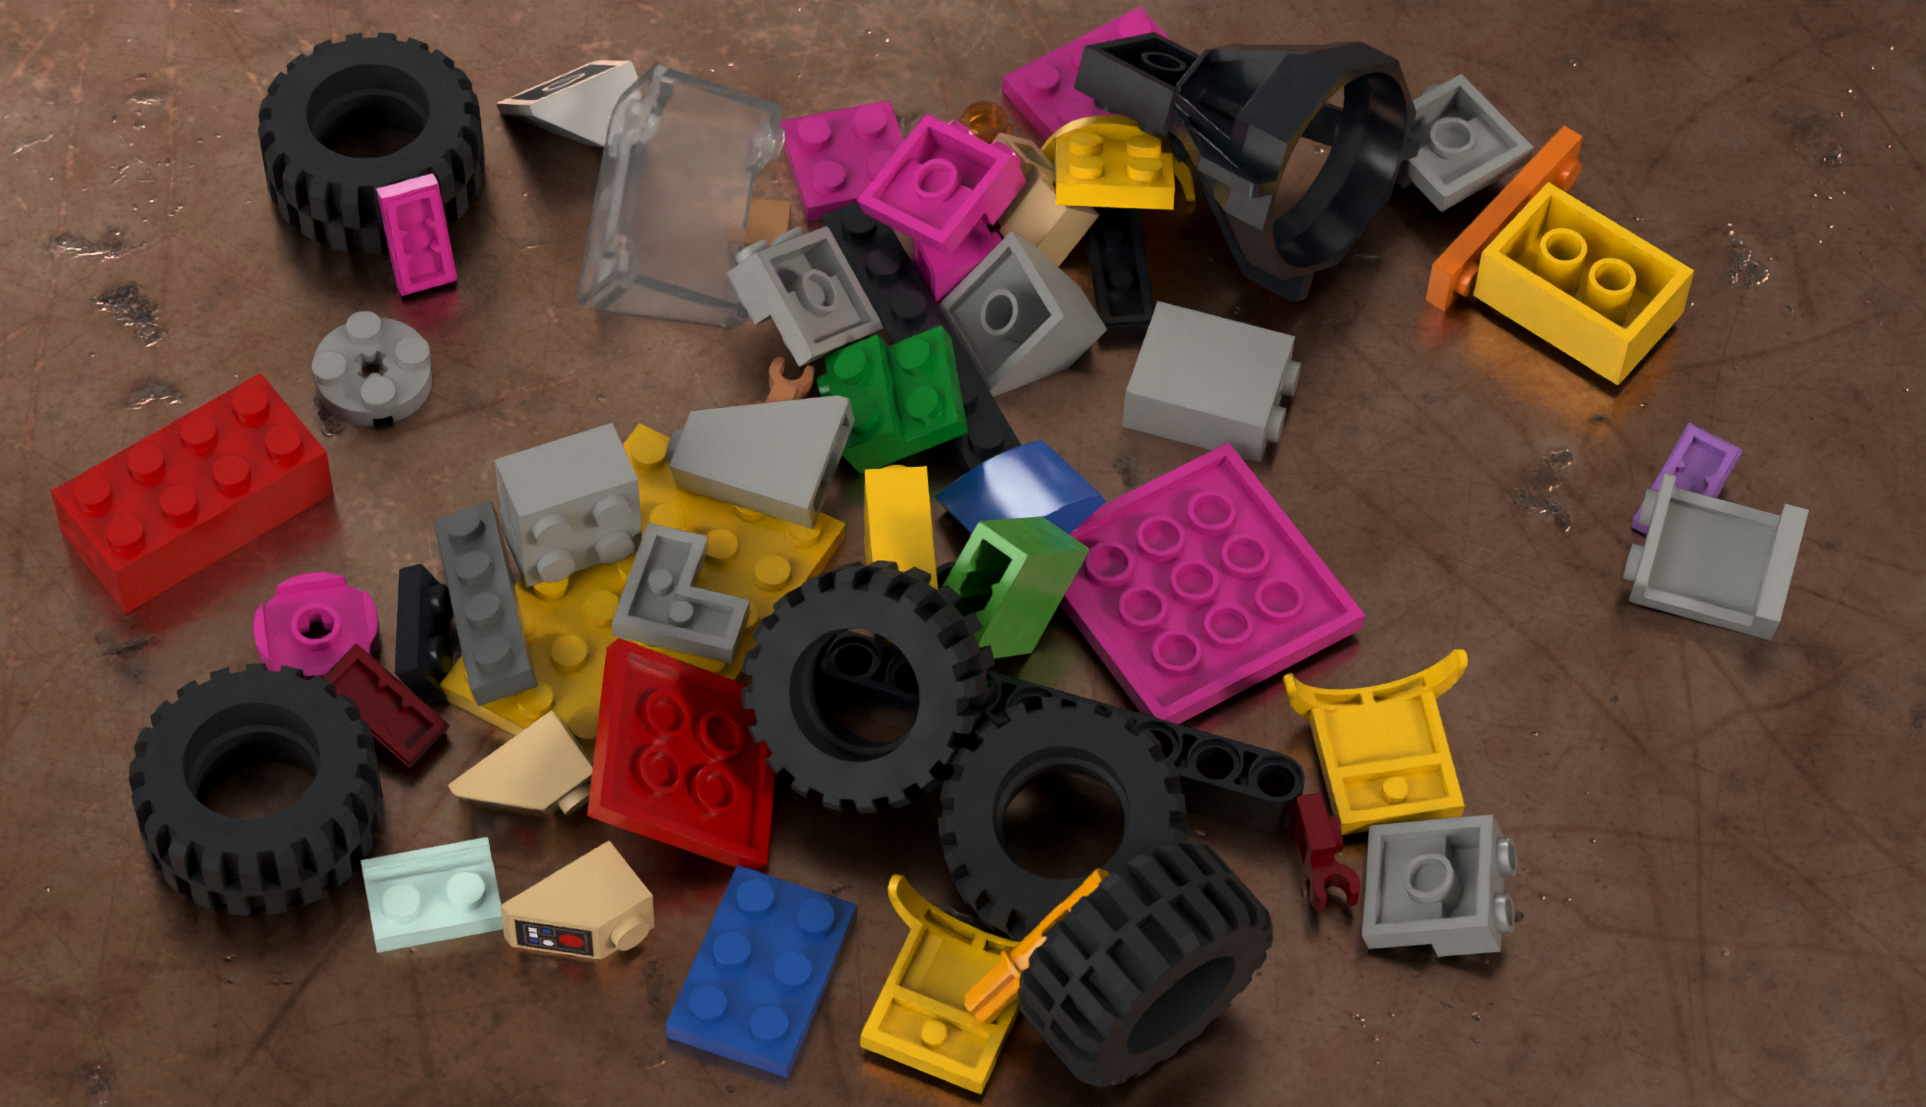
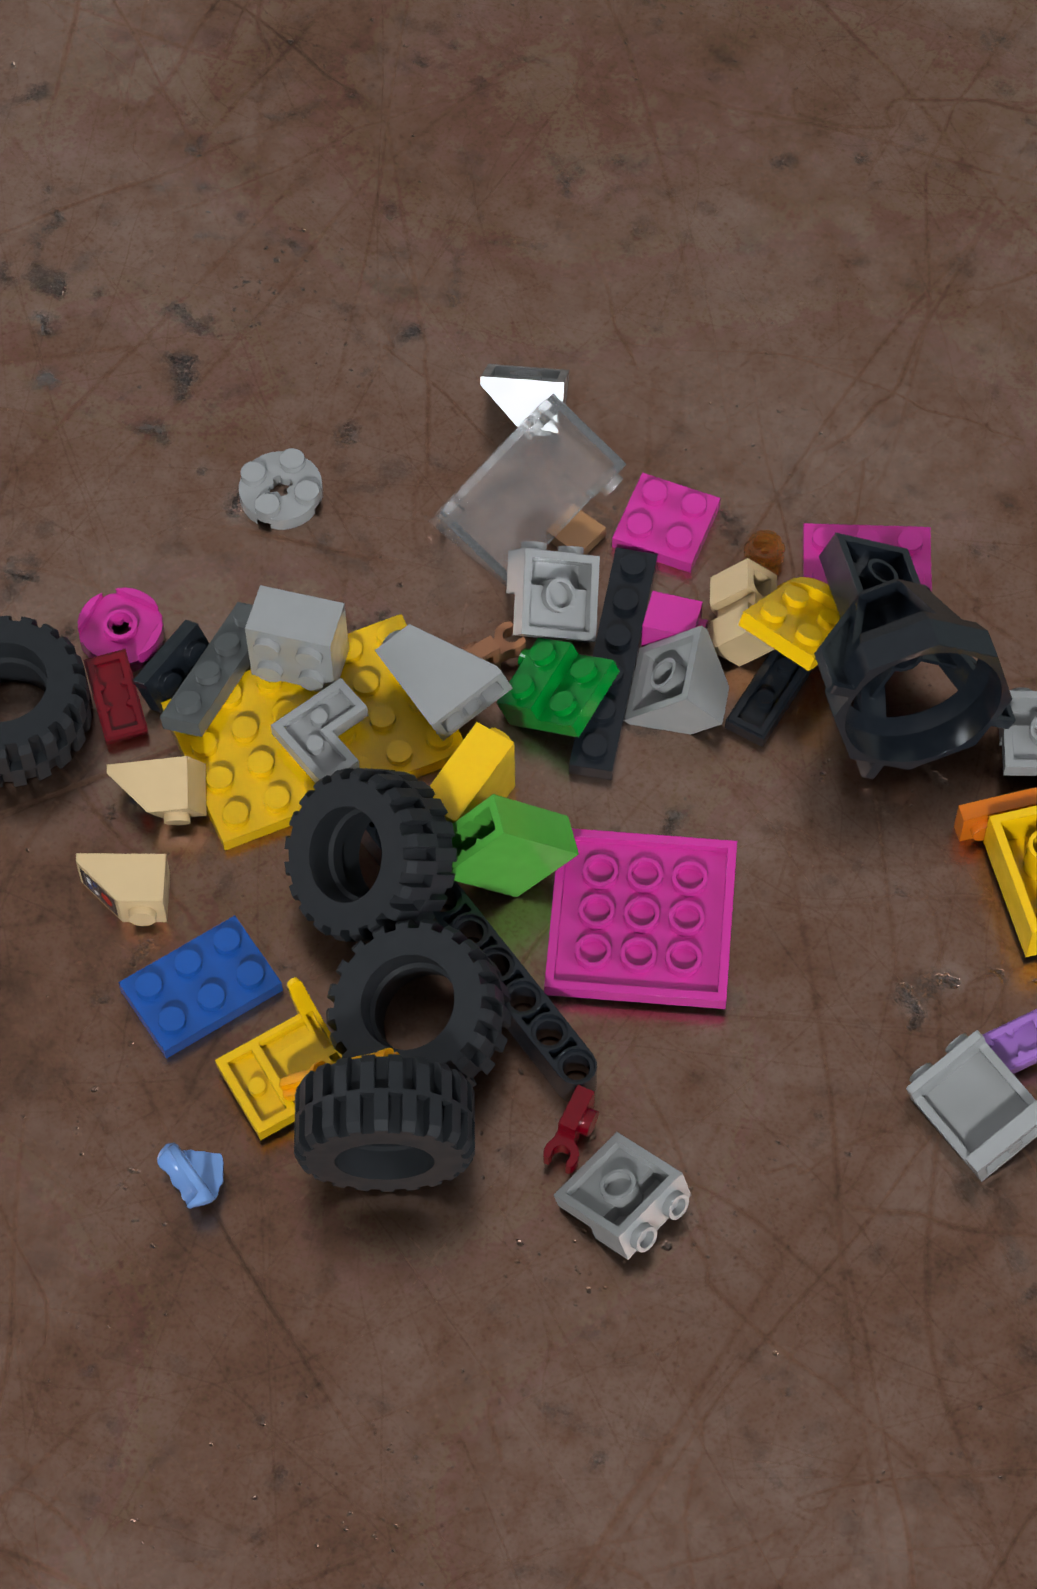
camera: 40 degrees right, 5 degrees up
red brick [51,373,334,614] -> none
black tyre [258,32,485,254] -> none
light aqua plate [361,837,503,953] -> none
dark pink plate [376,173,458,296] -> none
red plate [587,638,775,871] -> none
dark pink plate [856,113,1027,257] -> none
blue slope [935,440,1106,536] -> none
light grey brick [1122,301,1301,463] -> none
yellow piece [1283,649,1468,835] -> none

